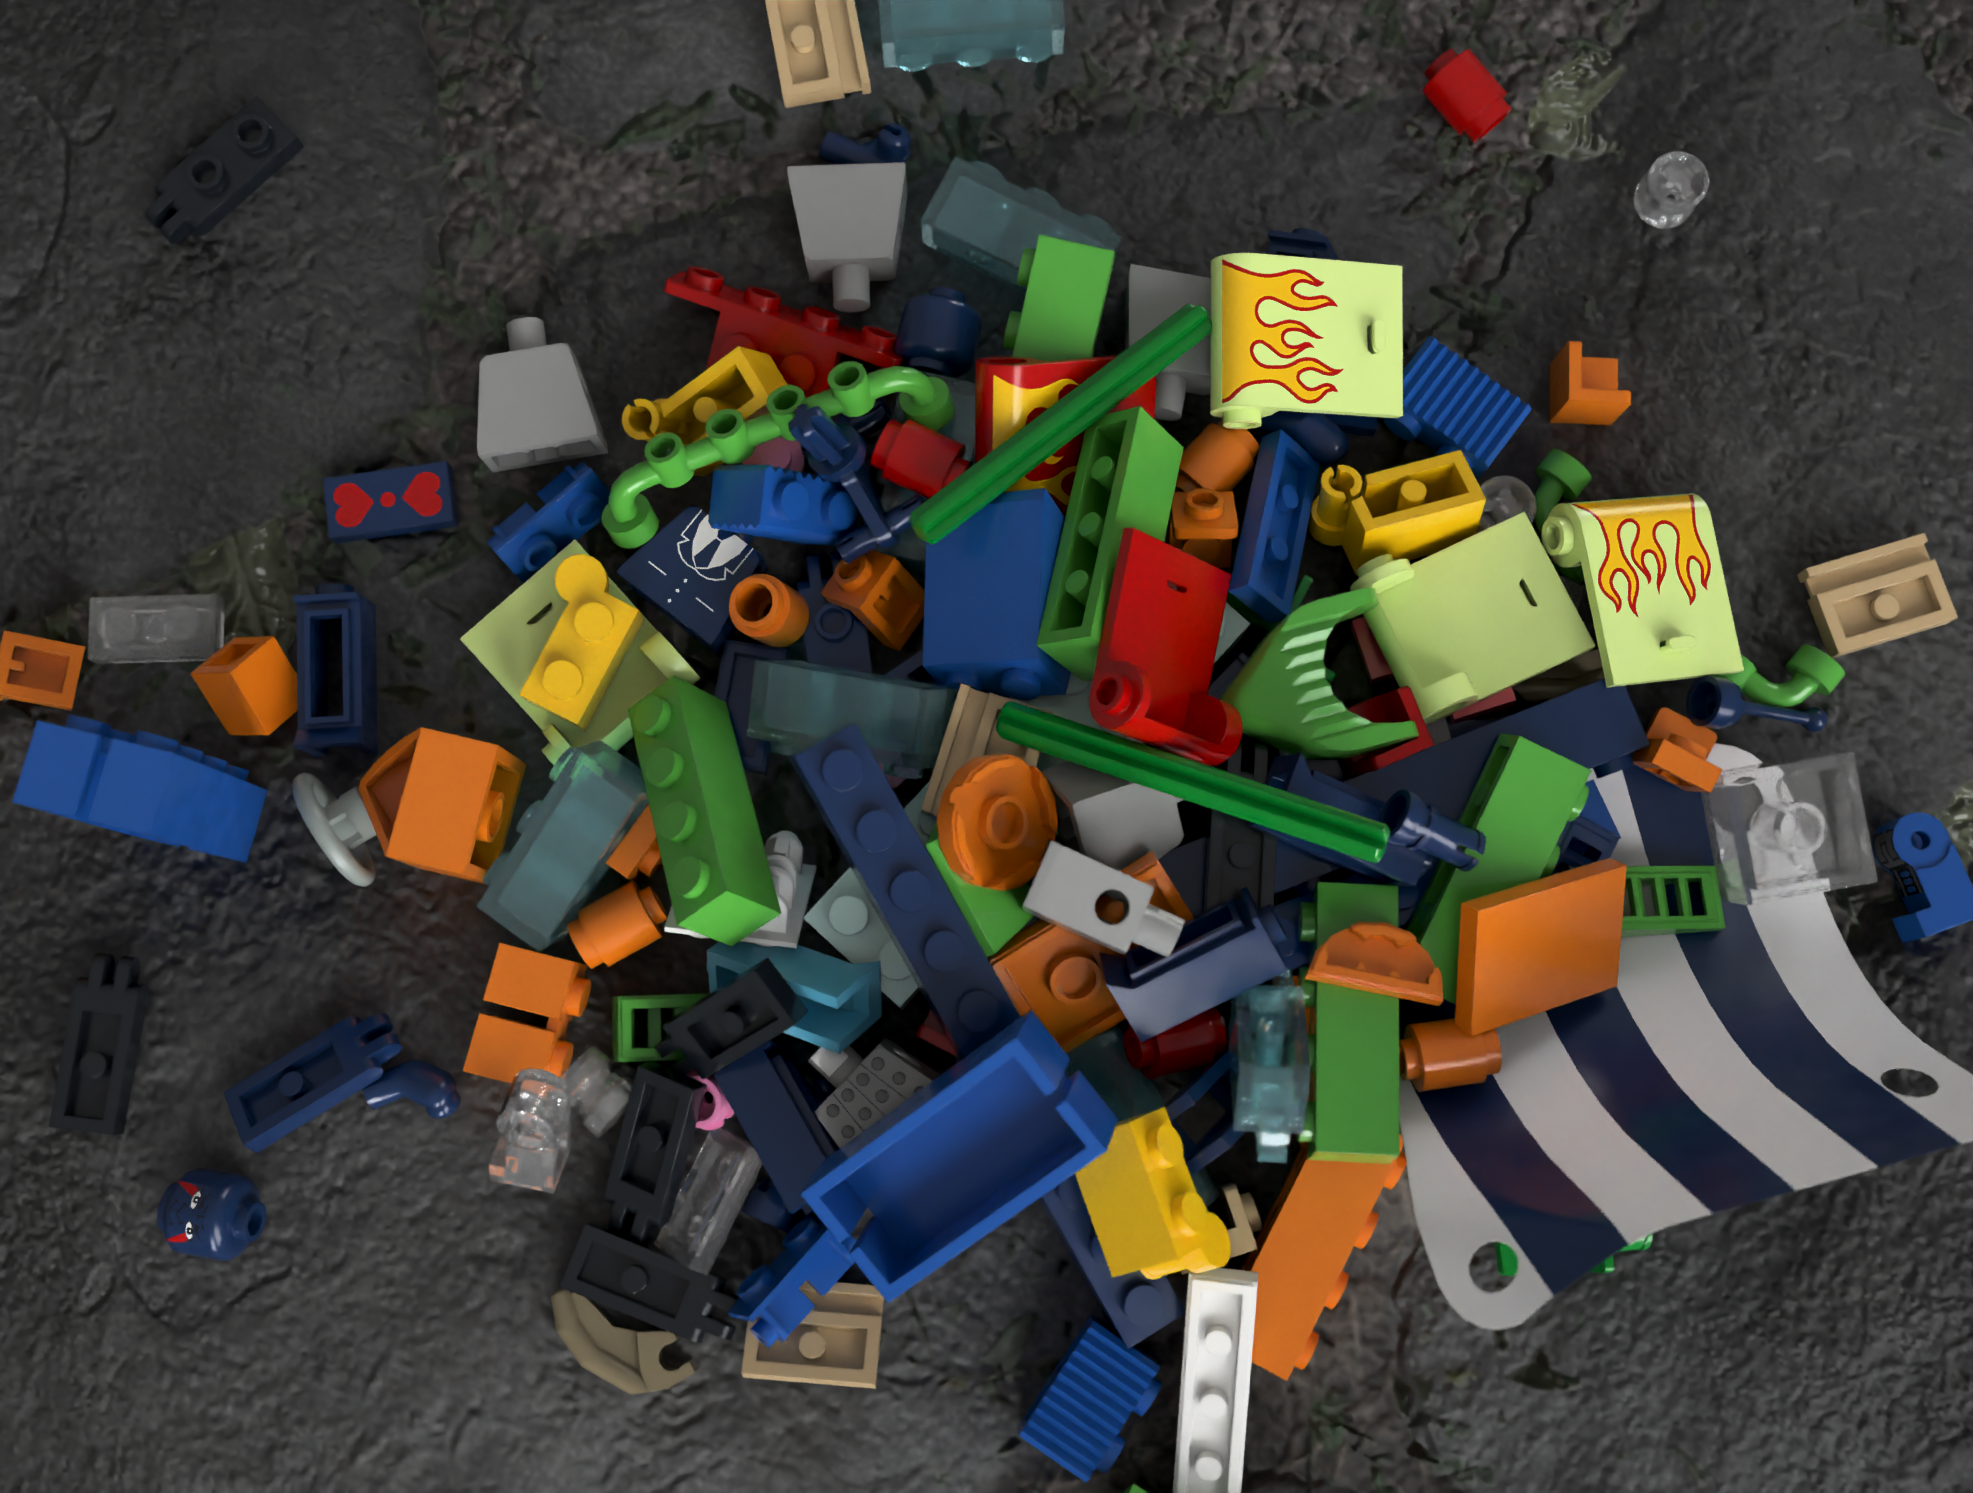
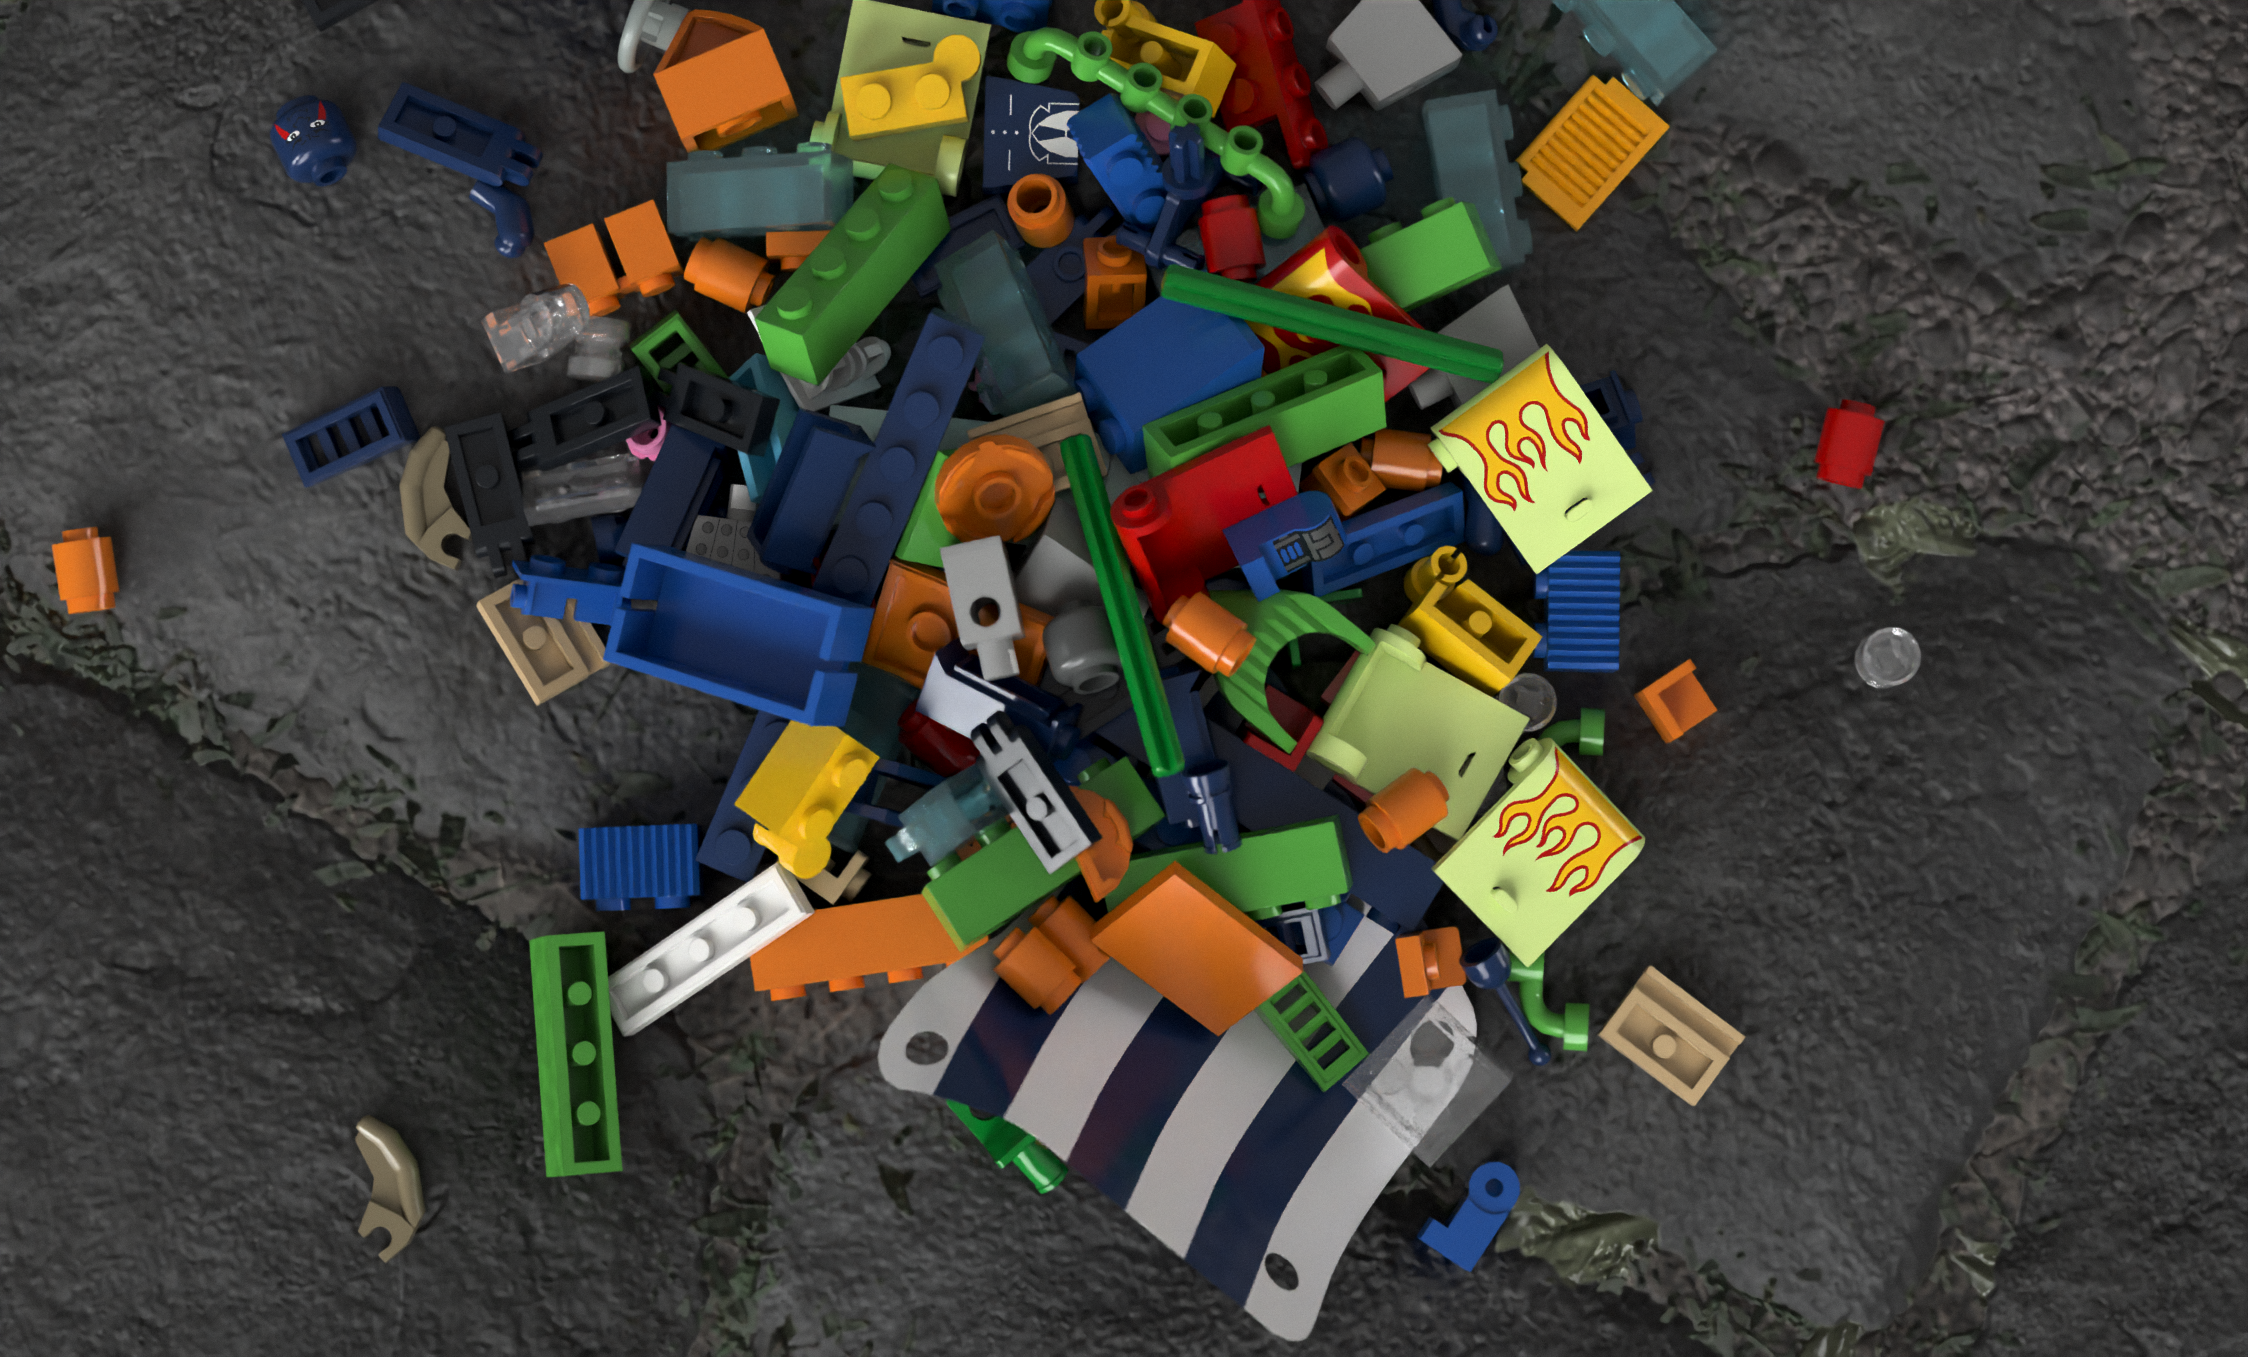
camera: 50 degrees right, 5 degrees up
none -> dark blue slope [282,386,420,488]
none -> dark blue window [746,407,877,575]
none -> hinge [970,710,1103,874]
none -> orange brick [992,926,1083,1015]
none -> dark grey head [1042,600,1123,694]
none -> orange brick [1163,592,1256,678]
none -> blue leg [1222,491,1347,602]
none -> orange brick [1358,768,1449,853]
none -> light orange window [1515,75,1670,232]

